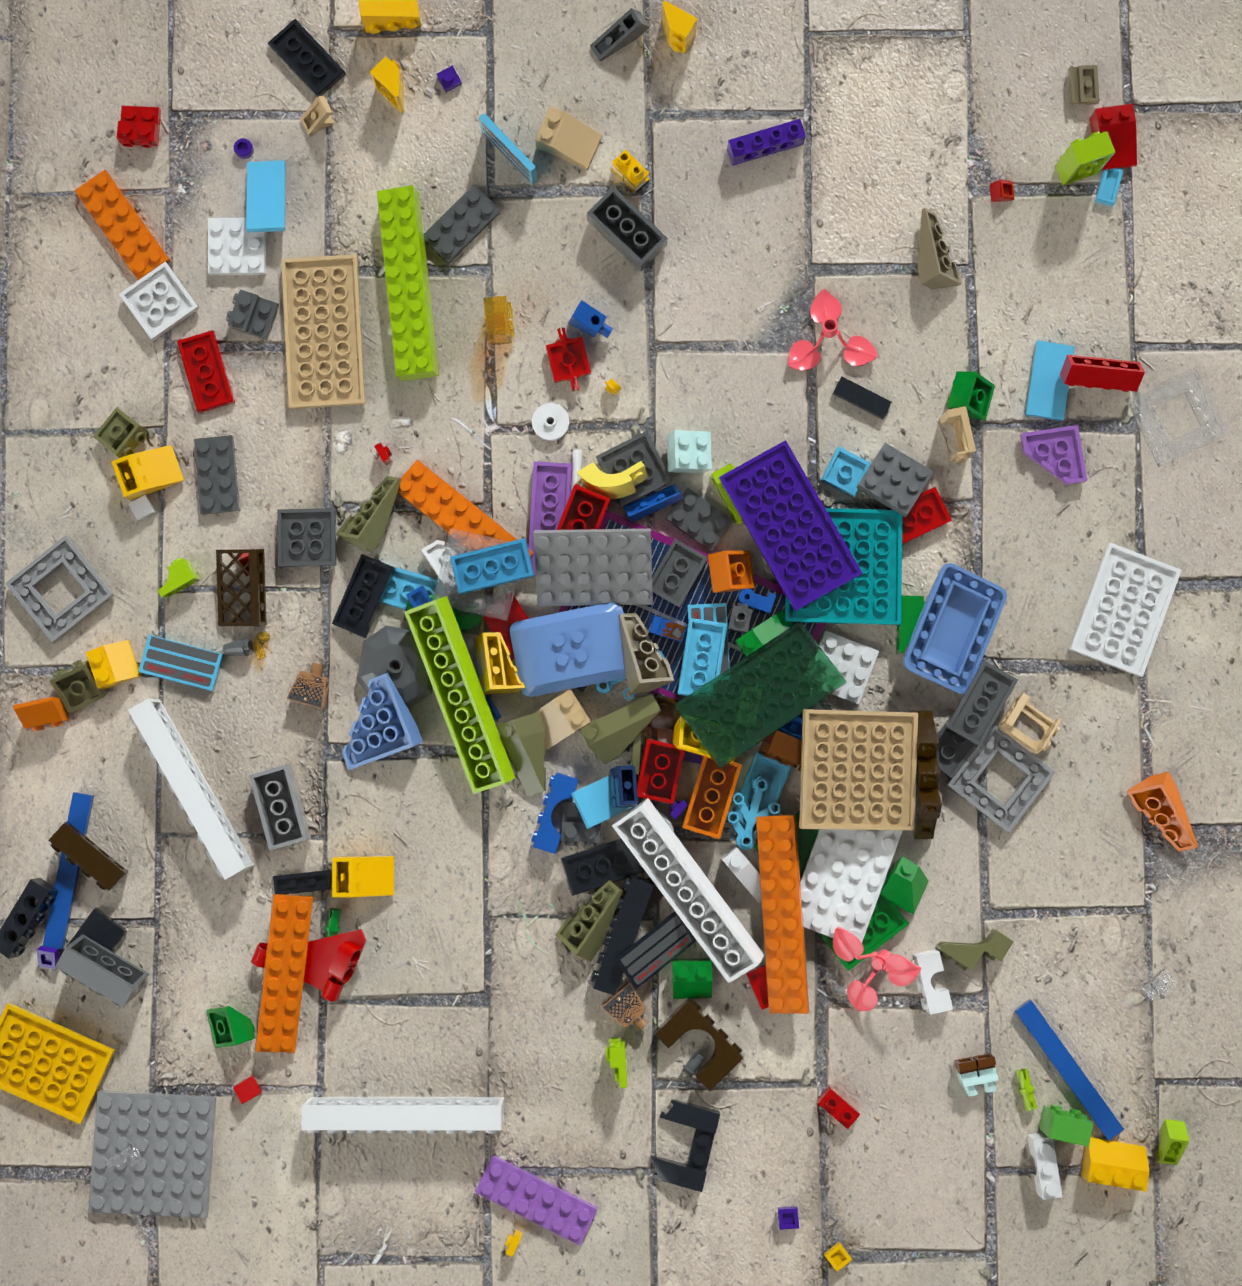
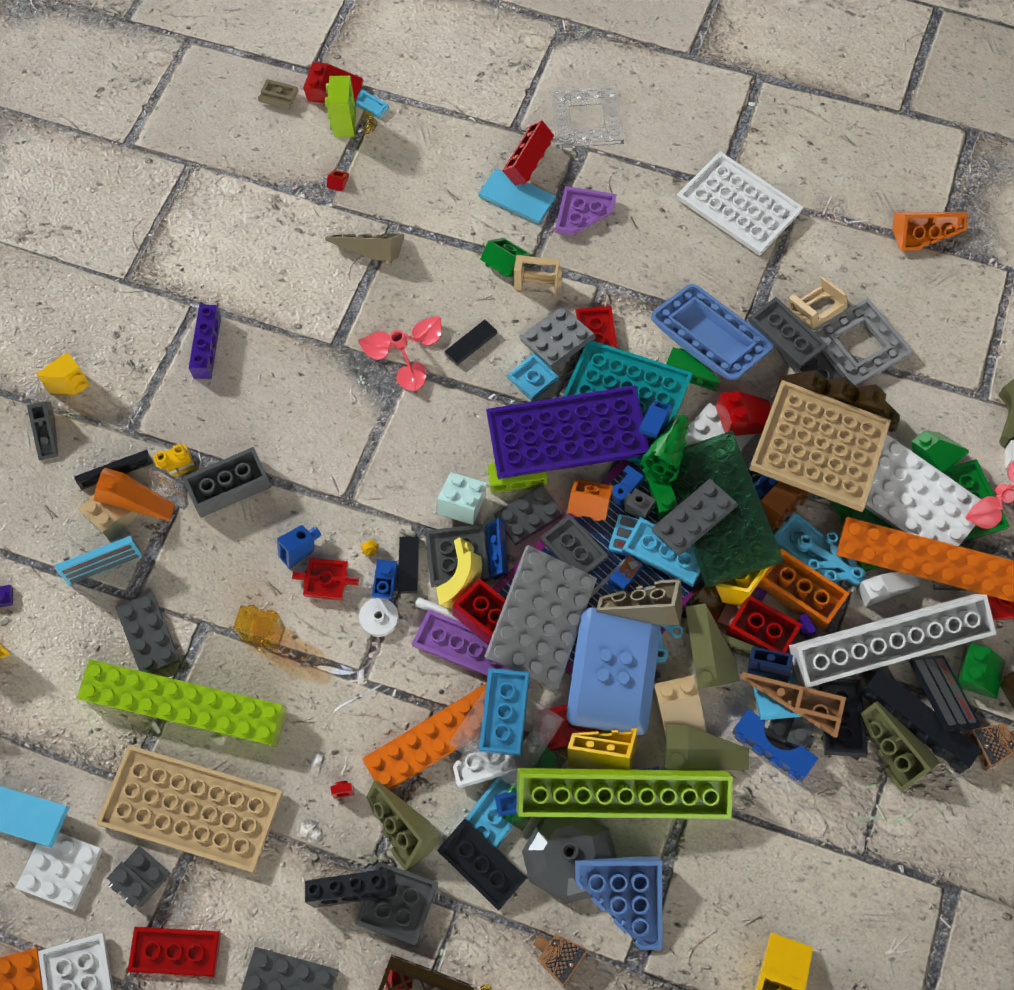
camera: 65 degrees left, 20 degrees down
none -> black tile [74,449,153,490]
none -> orange wedge [94,468,175,521]
none -> clear plate [149,465,189,510]
none -> black brick [305,869,396,908]
none -> clear yellow arm [363,111,377,134]
none -> blue slope [372,559,398,599]
none -> black tile [398,537,419,594]
none -> blue slope [638,400,673,438]
none -> green cone [640,414,690,483]
none -> dark grey plate [651,479,737,557]
none -> red slope [716,391,771,437]
none -> medium nougat wedge [741,672,846,738]

